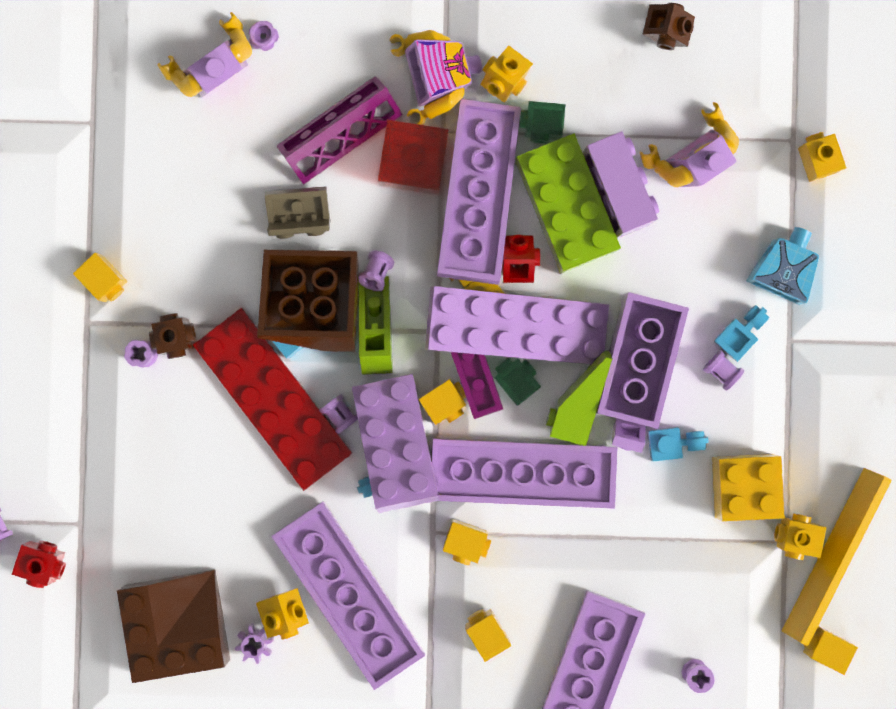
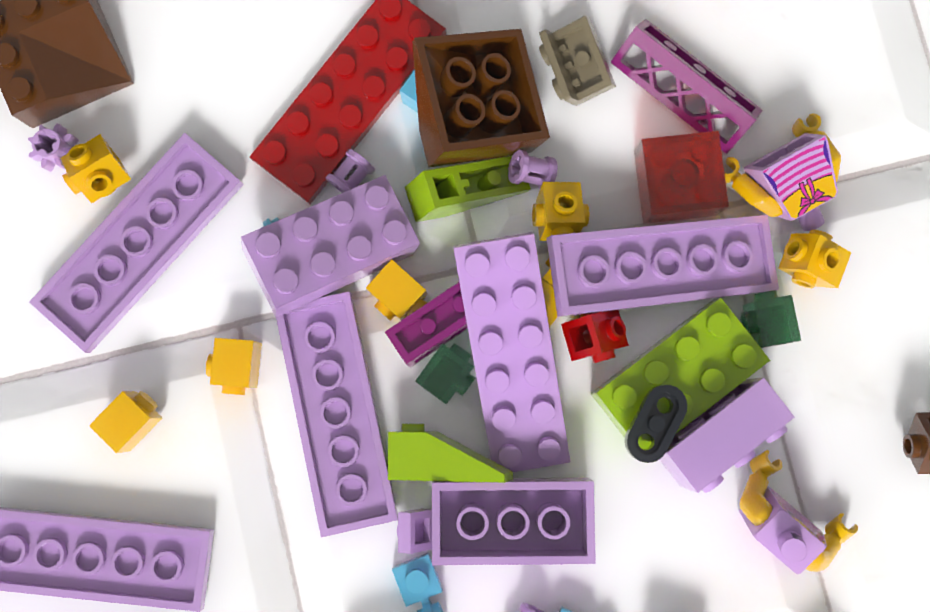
camera: 80 degrees right, 5 degrees down
none -> yellow brick [532,182,590,241]
none -> black plate [624,385,687,463]

